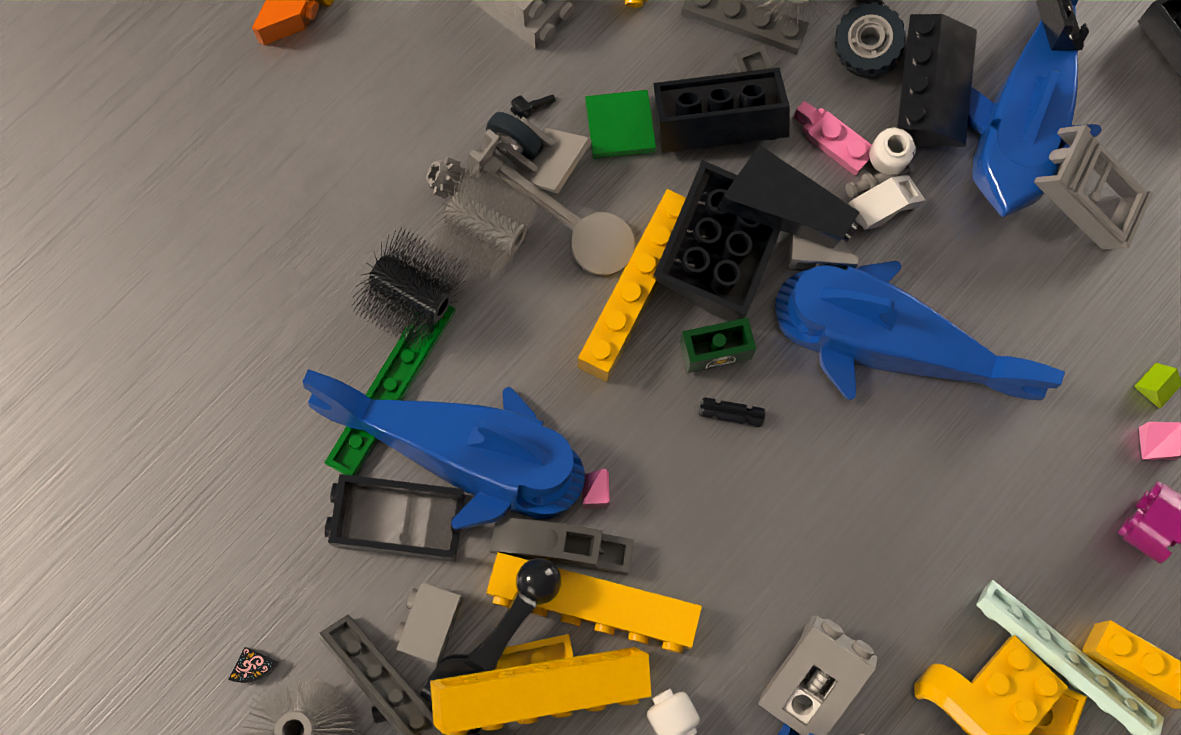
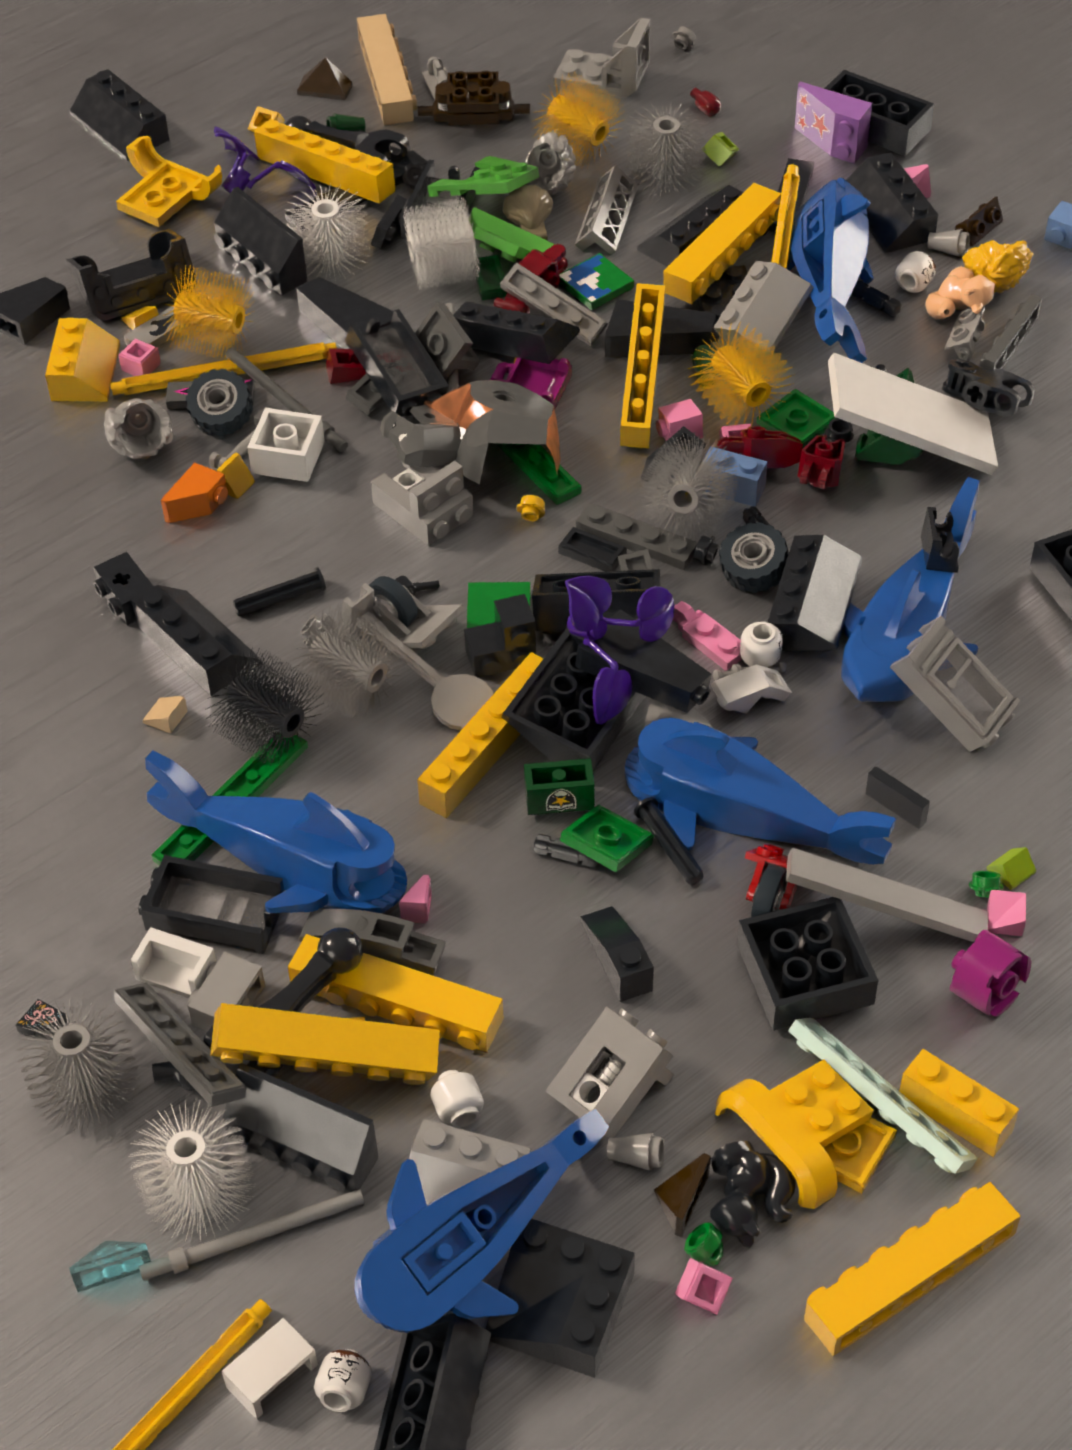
camera: 10 degrees right, 25 degrees down
none -> black brick [93,552,154,625]
none -> black slope [131,585,262,696]
none -> white panel [131,927,217,998]
none -> tan slope [143,696,188,734]
none -> black axle [233,567,326,616]
none -> black brick [464,594,536,677]
none -> black tile [558,527,627,571]
none -> green tile [560,804,654,872]
none -> dark purple plant [565,576,674,724]
none -> black slope [580,906,654,1002]
none -> black axle [634,797,704,885]
none -> black plate [693,535,719,565]
none -> black slope [737,897,879,1031]
none -> plate [745,844,798,917]
none -> light grey tile [786,848,988,942]
none -> black tile [865,766,930,829]
none -> green plate [969,871,1004,898]

